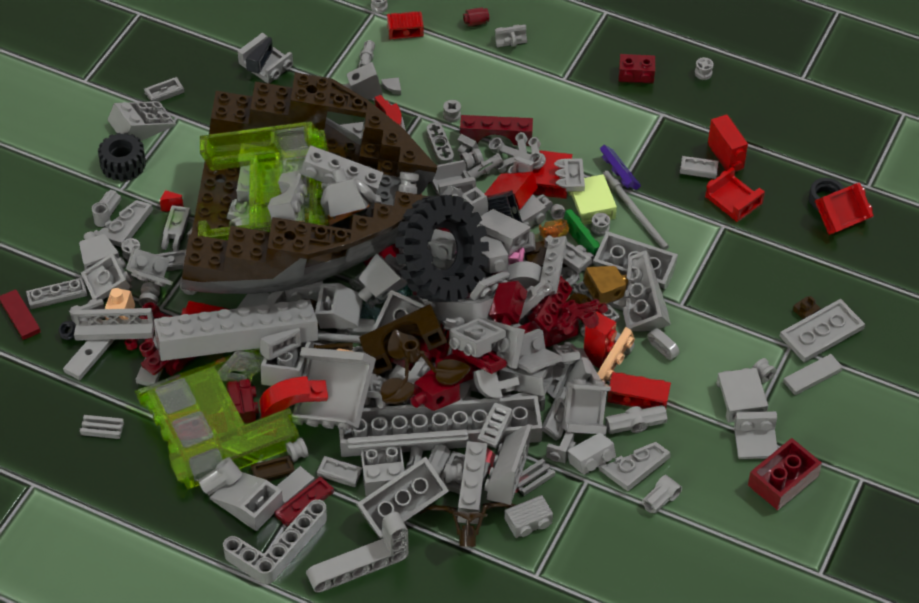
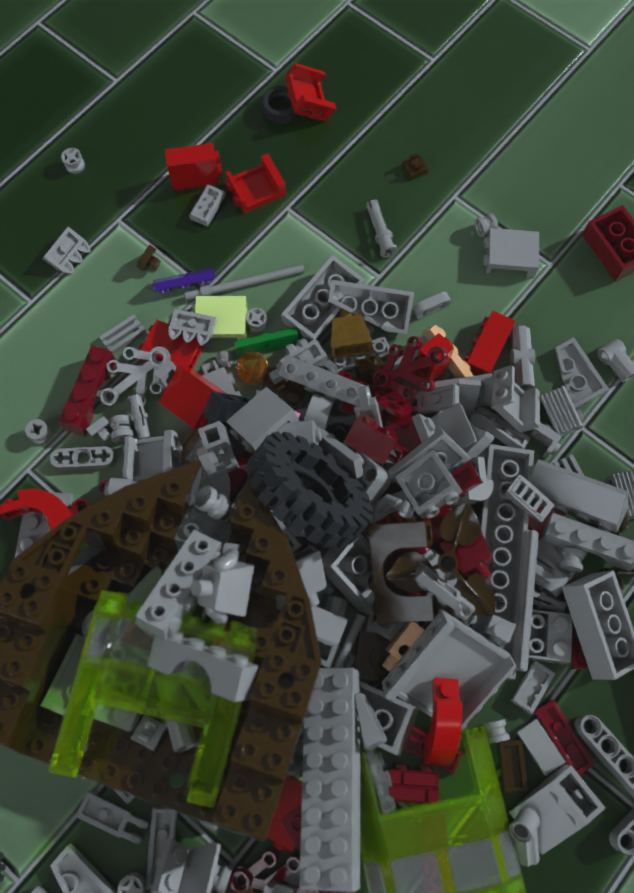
camera: 75 degrees left, 20 degrees up
red slope [160,190,184,211] -> none
dark red brick [619,54,655,83] -> none
light grey bracket [734,411,778,459] -> none
light grey plate [780,299,865,362] -> none
light grey tile [783,354,843,395] -> none
none -> light grey plate [43,227,91,273]
none -> light grey tile [99,314,146,354]
none -> dark brown tile [136,244,161,271]
none -> light grey pin [366,200,398,258]
none -> light grey hinge [415,563,475,621]
none -> light grey brick [481,615,516,649]

